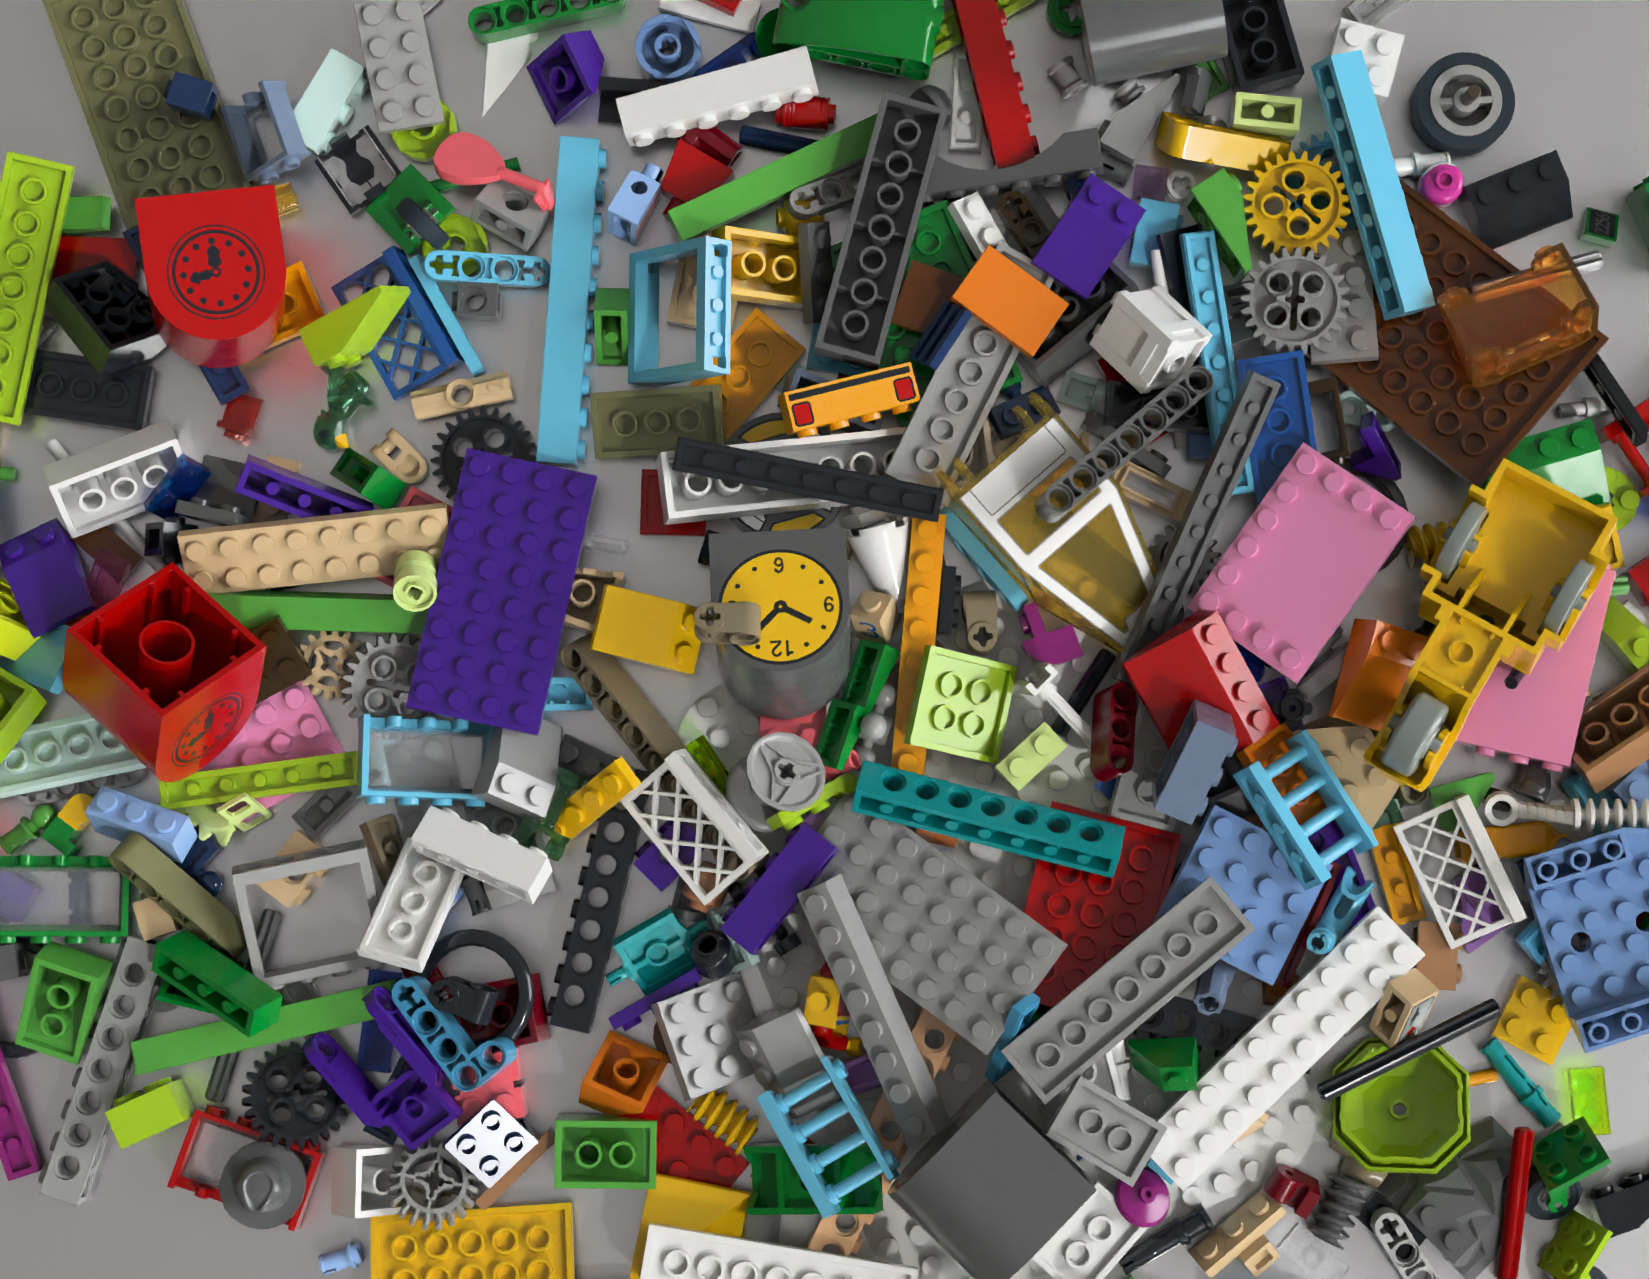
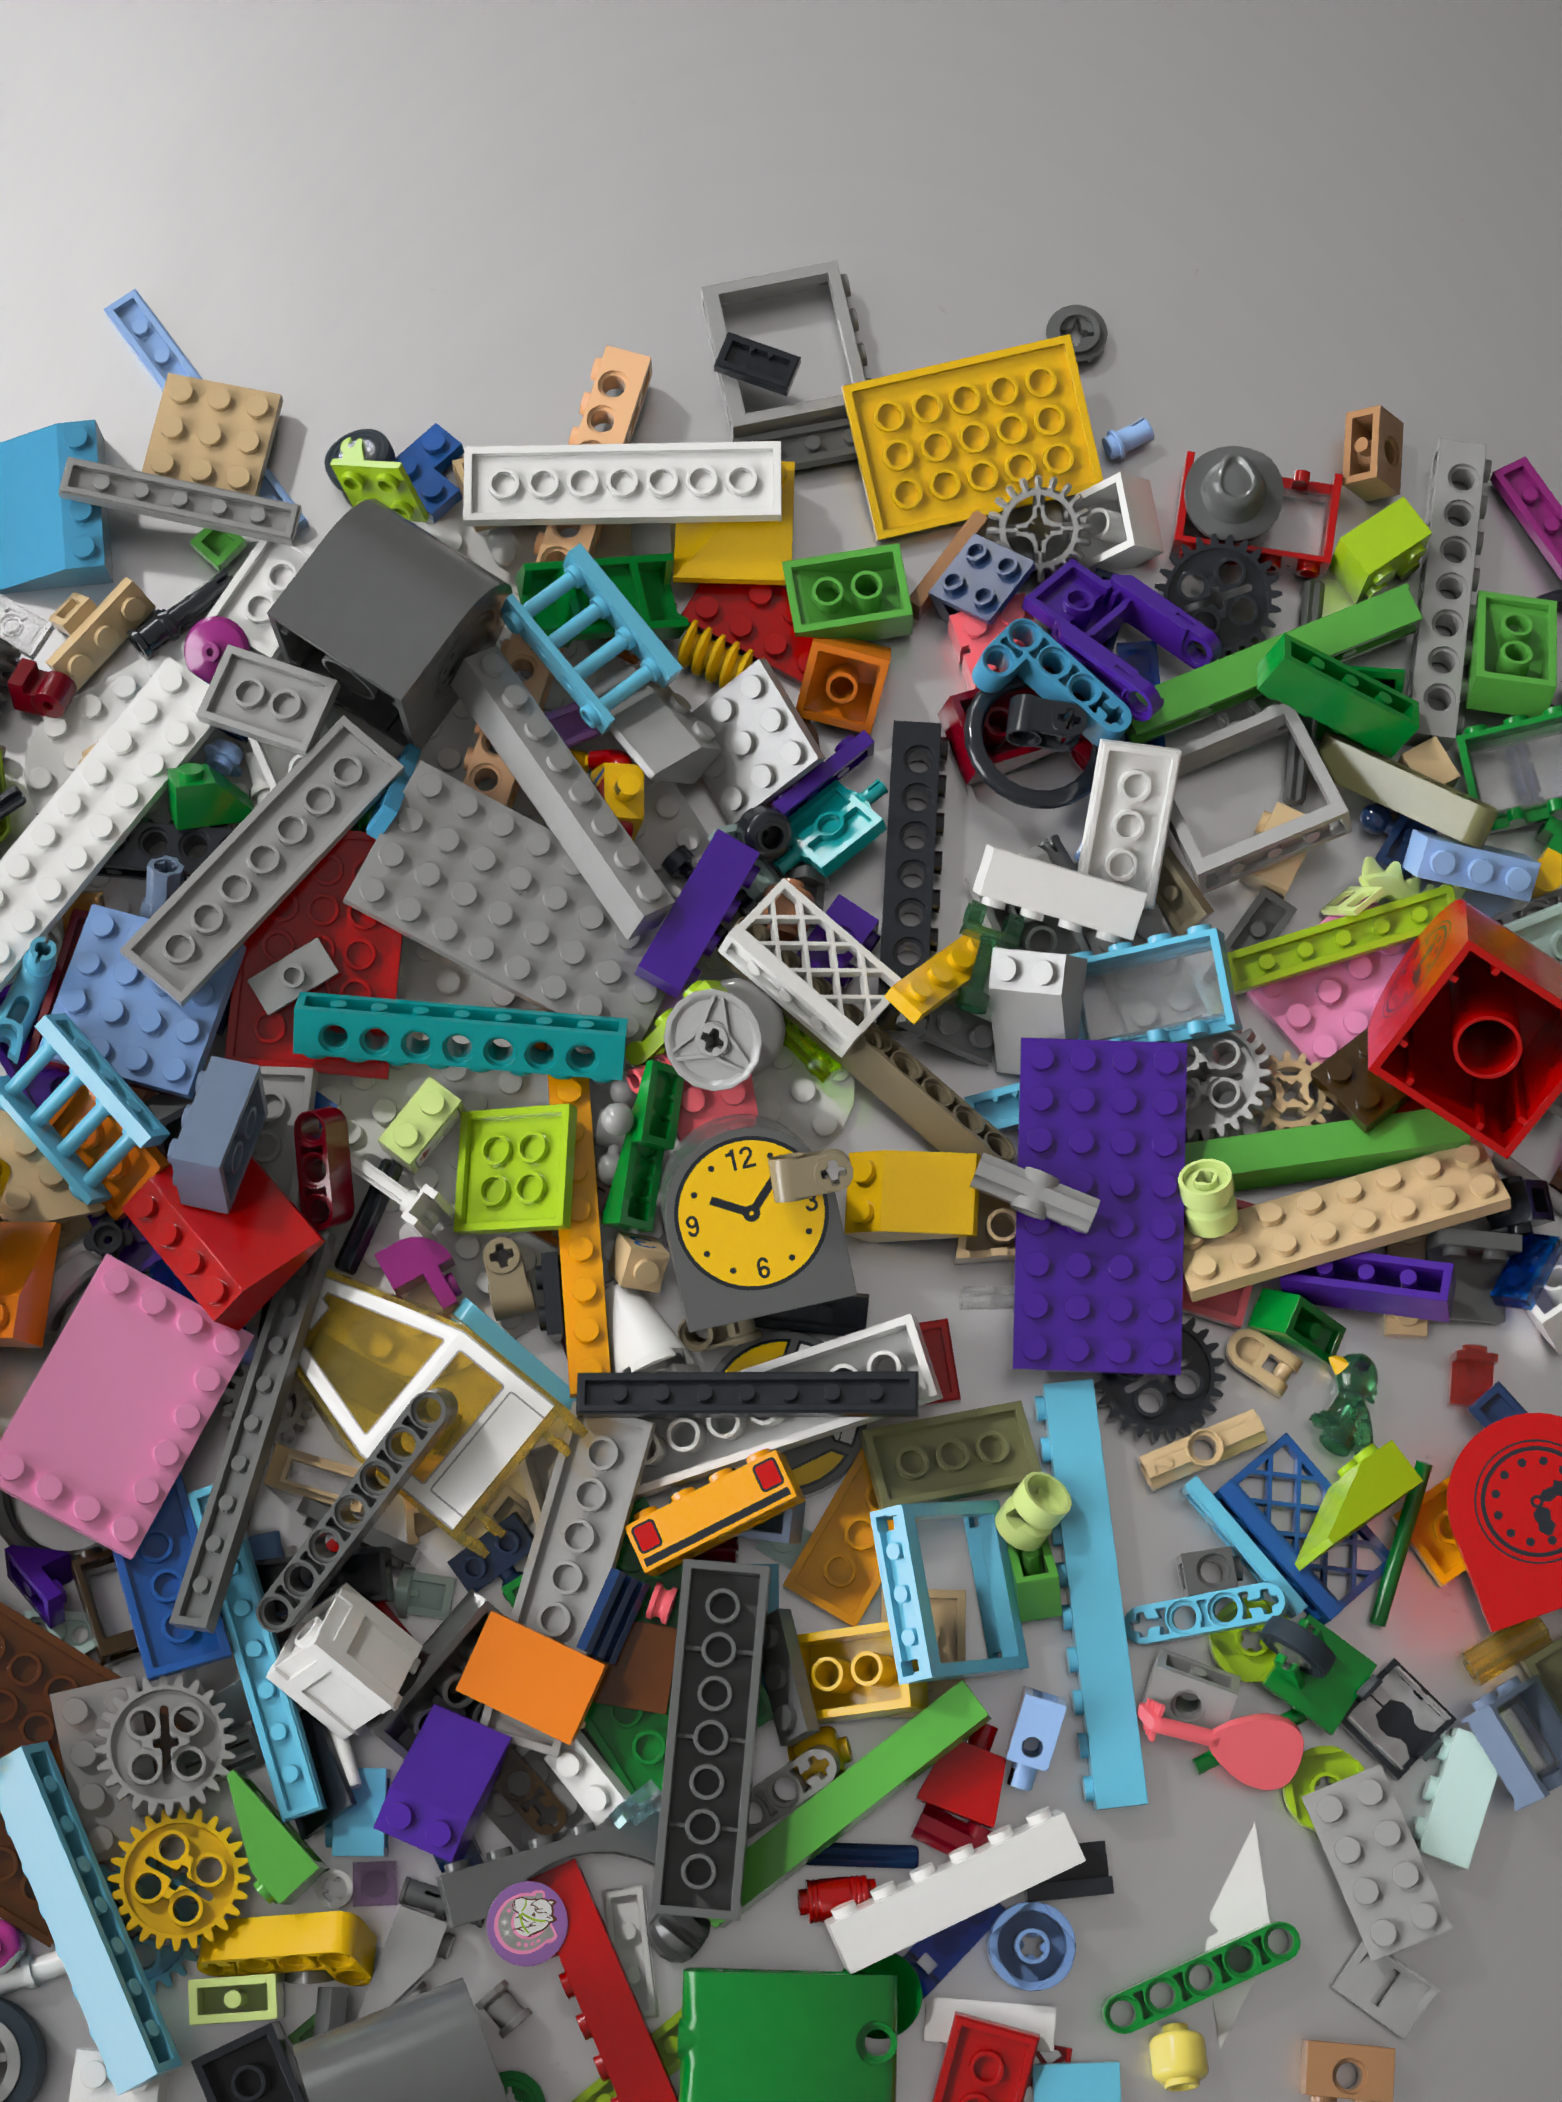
camera: 170 degrees right, 10 degrees down
dark purple slope [526,30,605,124] -> none
none -> light blue plate [204,740,243,777]
none -> light grey plate [247,937,340,1016]
none -> sticker [487,1881,568,1967]
none -> clear light blue plate [608,1780,662,1829]
none -> coral bush [645,1582,678,1625]
none -> light grey piece [970,1152,1101,1235]
none -> yellowish green wheel [995,1472,1072,1551]
none -> medium nougat brick [1342,405,1404,502]
none -> green bar [1369,1460,1433,1627]

